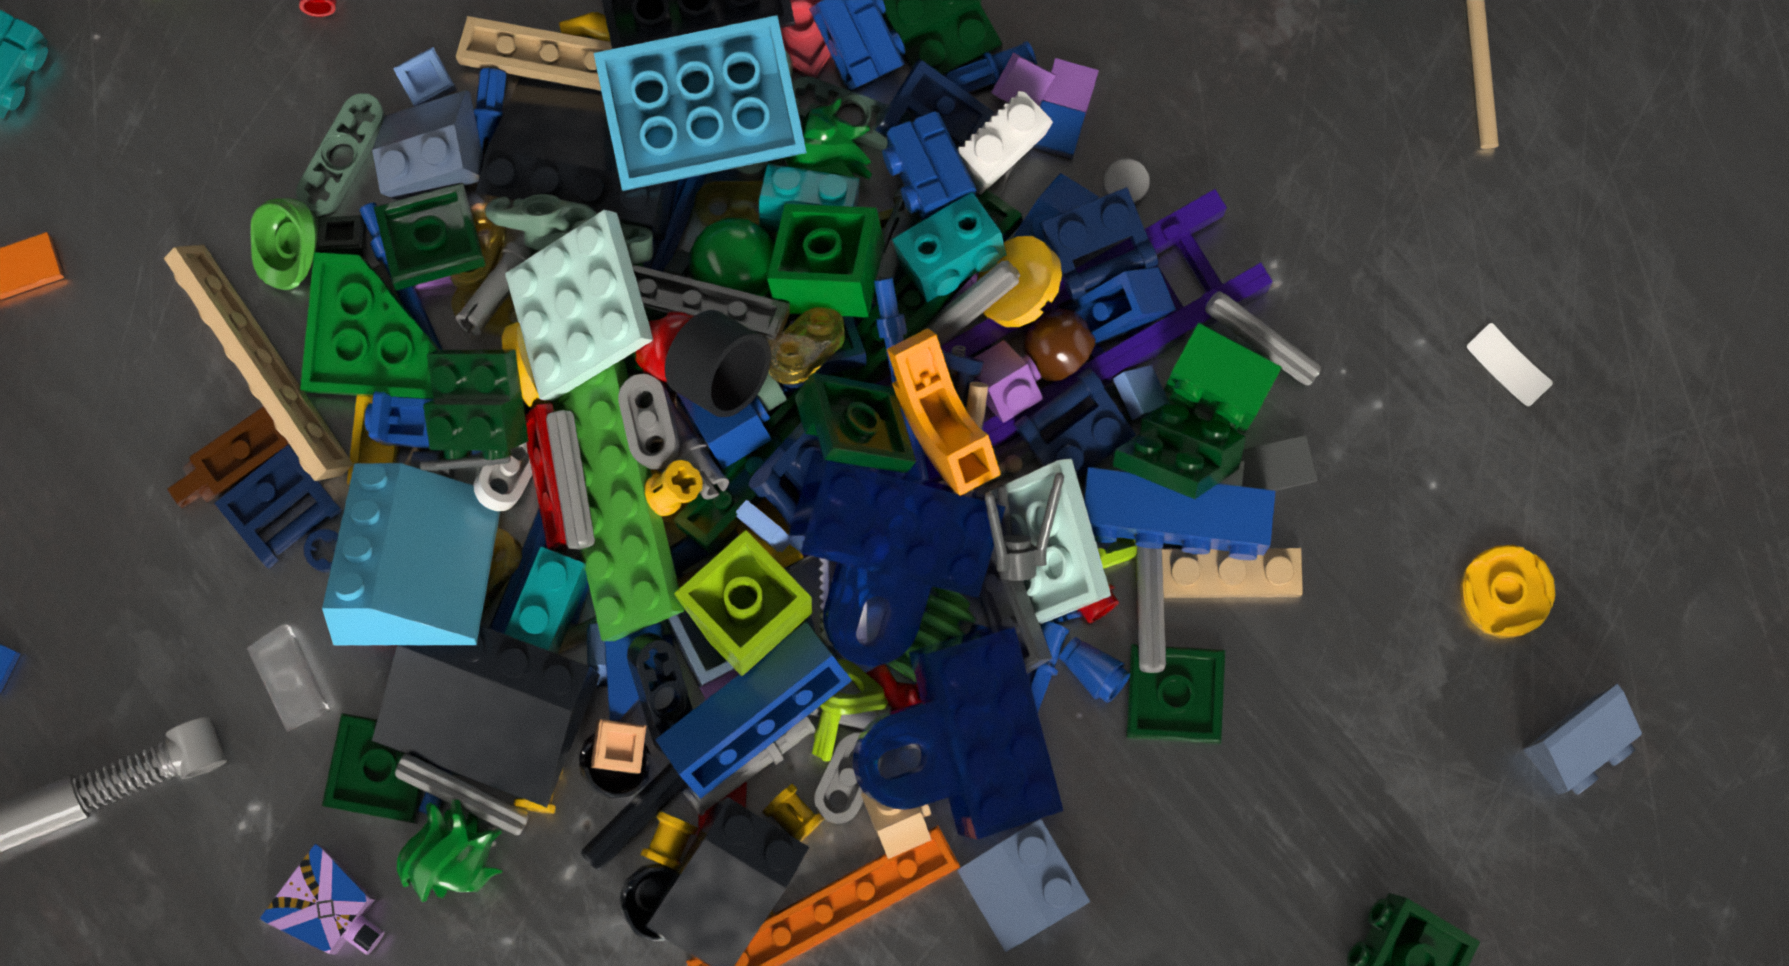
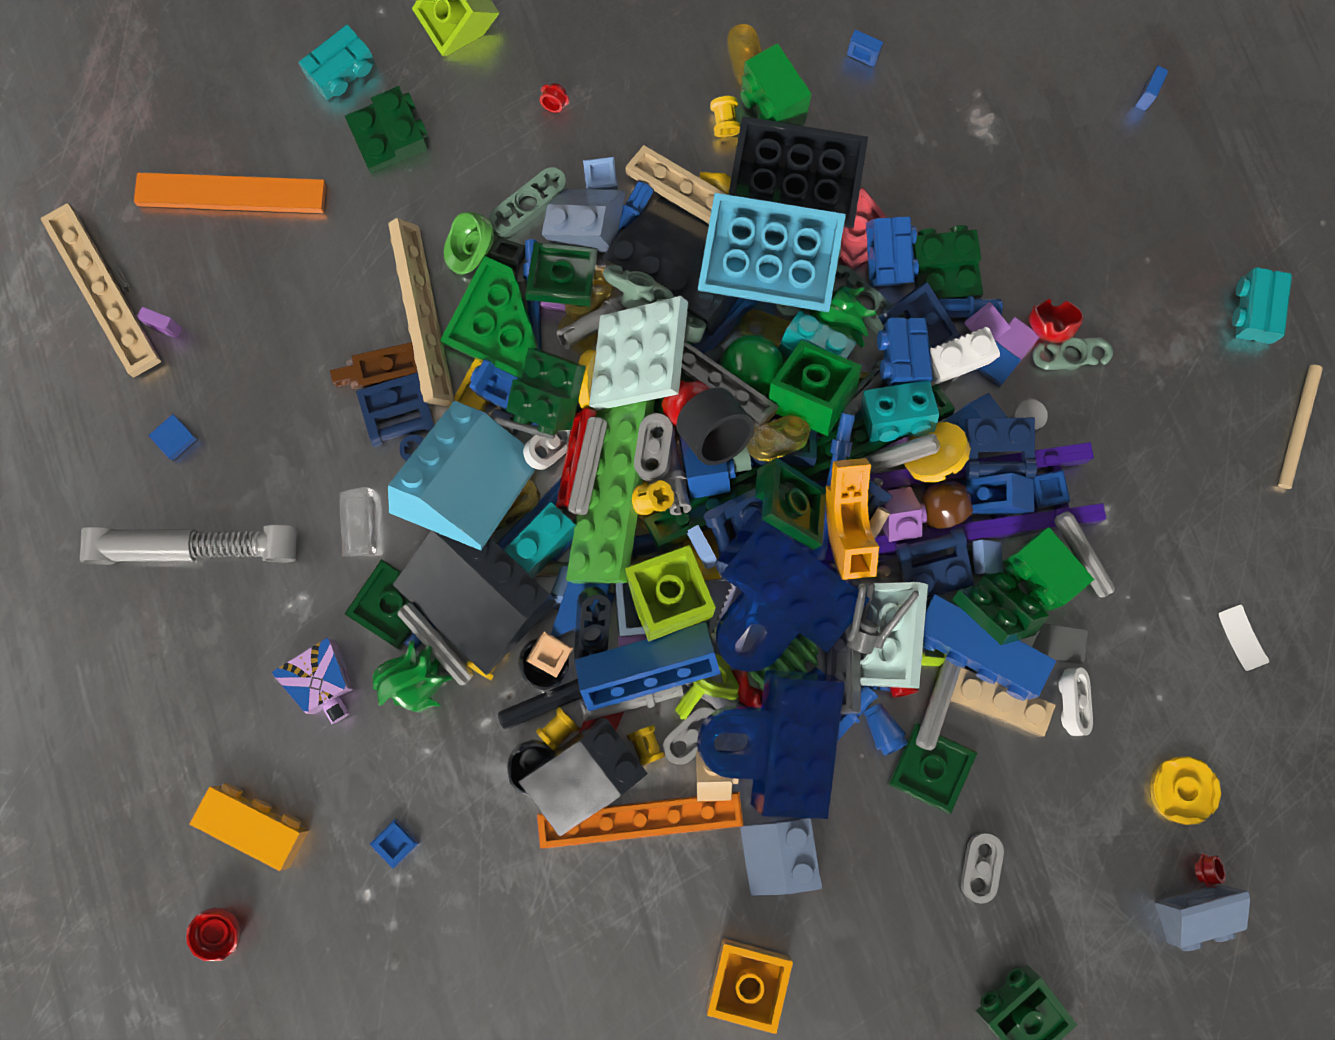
camera: 25 degrees right, 0 degrees up
none -> dark green plate [345,86,428,174]
none -> light grey plate [961,833,1004,904]
none -> red hair [1029,299,1084,343]
none -> blue tile [1031,470,1071,509]
none -> sand green piece [1032,337,1113,370]
none -> white plate [1059,667,1093,736]
none -> red plate [1195,854,1226,888]

